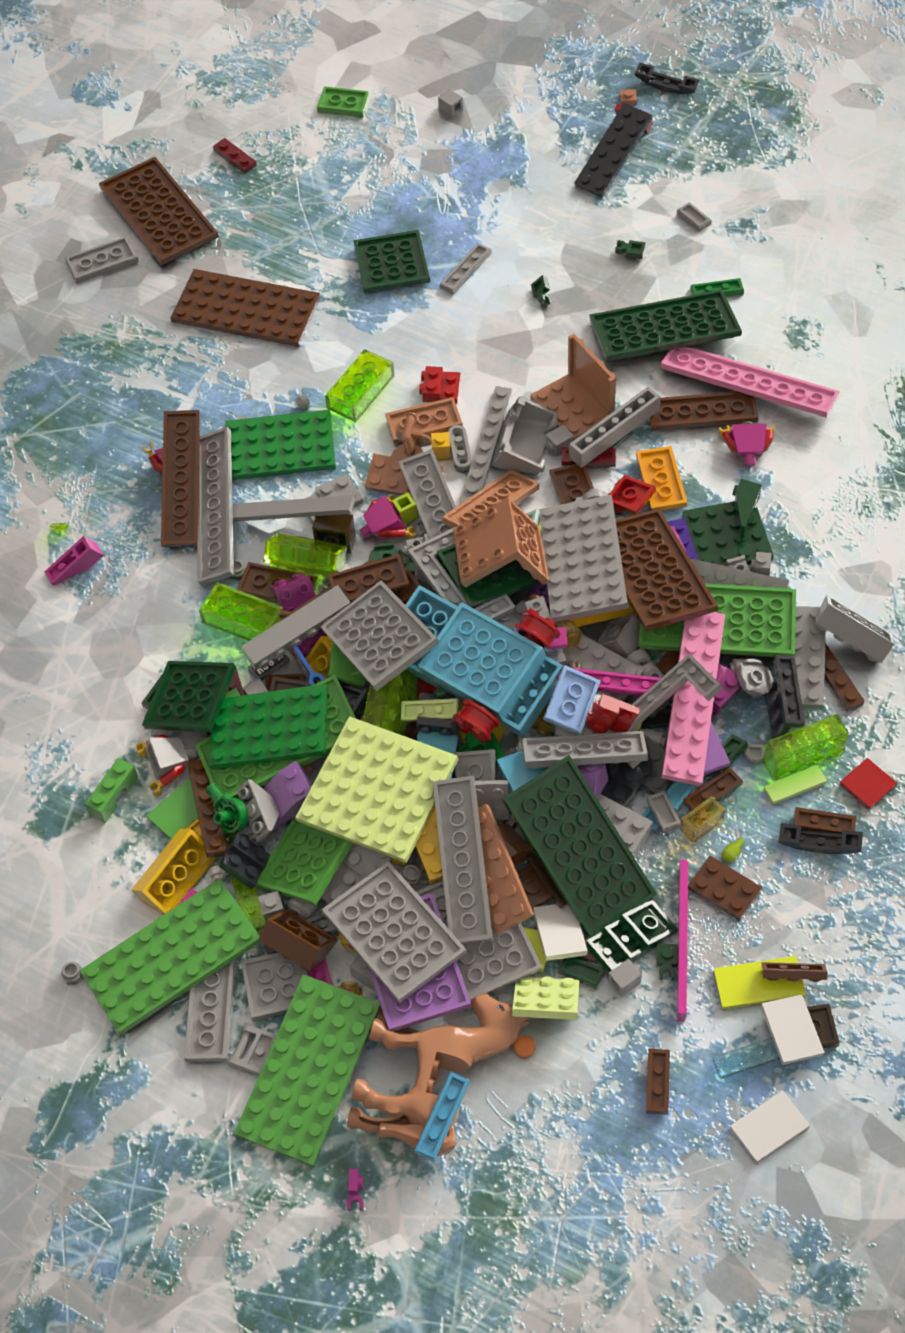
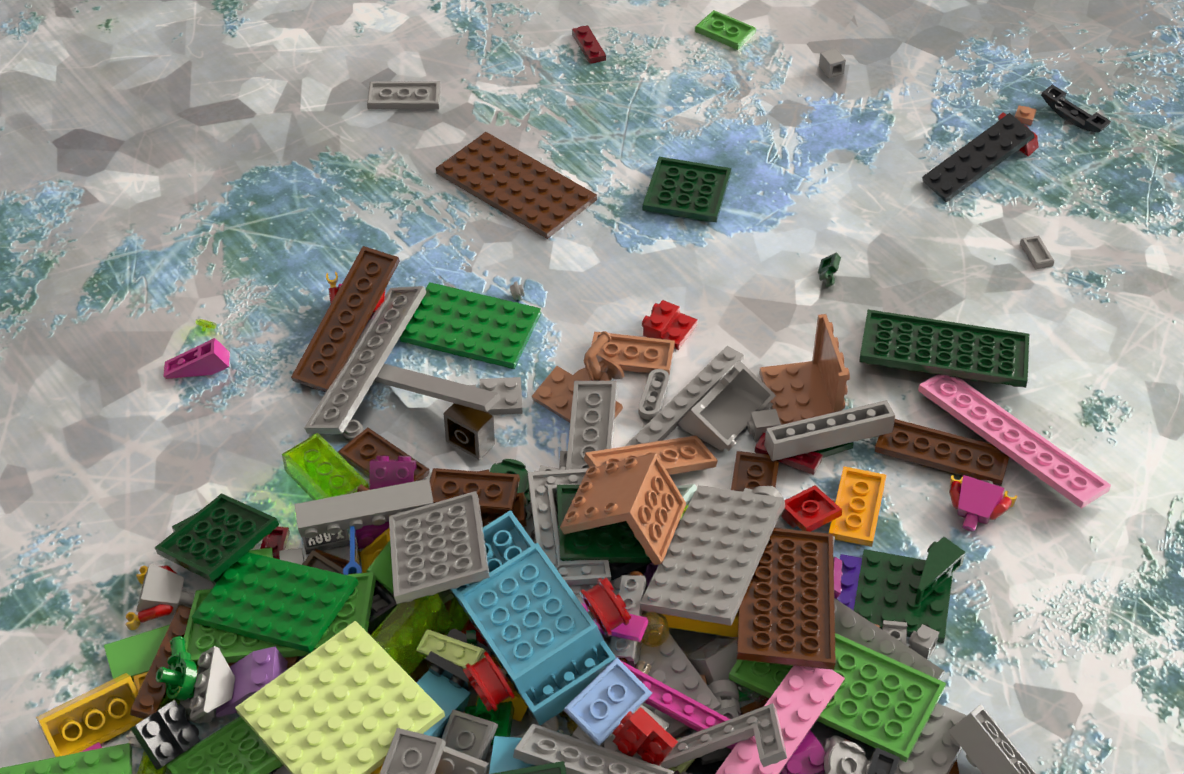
camera: 20 degrees right, 10 degrees down
bright green arch [85,758,138,823] -> none
reddish brown plate [99,157,219,265] -> none
clear neon green brick [263,532,347,578] -> none
clear neon green brick [325,349,395,423] -> none
dark pink torso [359,494,417,540] -> none
lime brick [392,493,420,525] -> none
yellow brick [431,432,451,460] -> none
light grey tile [439,243,492,295] -> none
dark green plate [615,240,646,259] -> none
green tile [690,278,744,297] -> none

